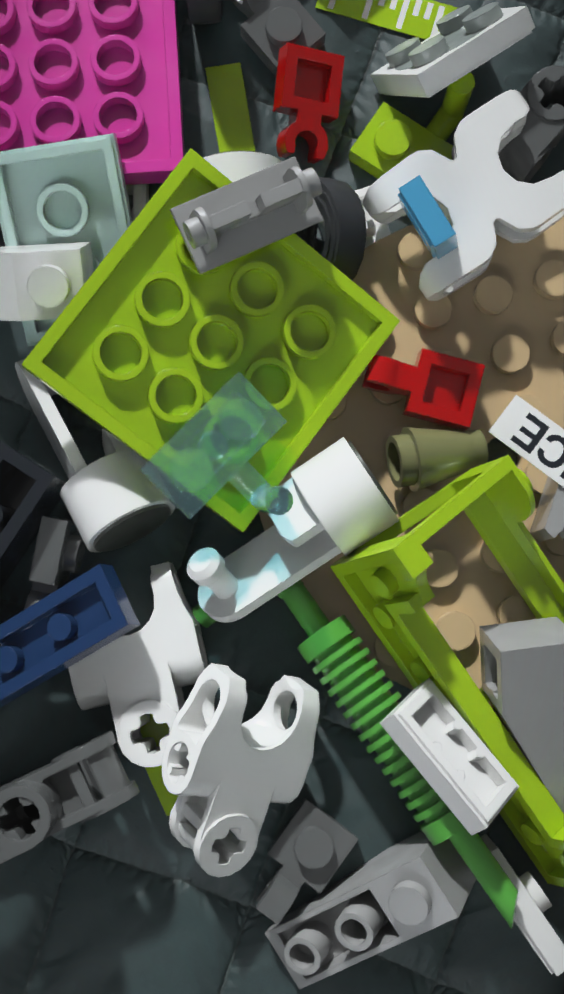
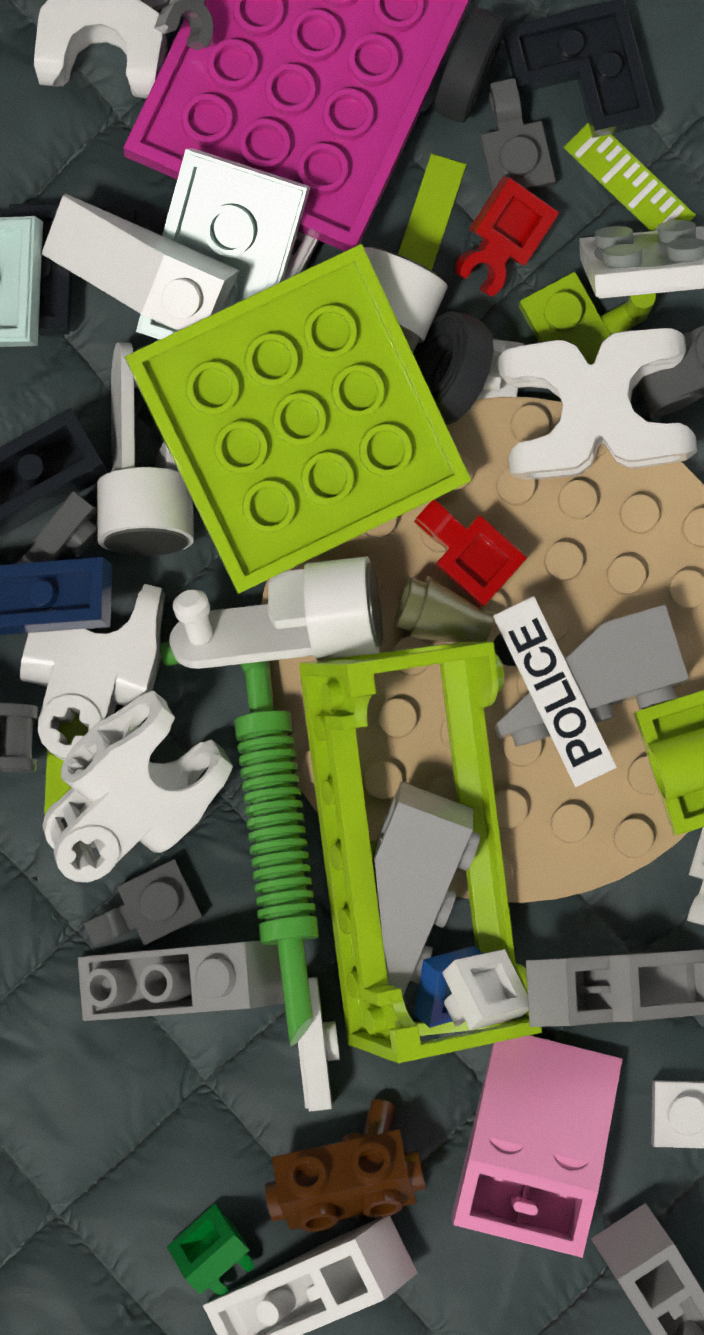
camera: 30 degrees right, 0 degrees up
clear light blue plate [139,372,293,519] -> none
light grey hinge [170,156,323,275] -> none
white plate [380,678,520,836] -> none
dark azure tile [398,175,458,259] -> none

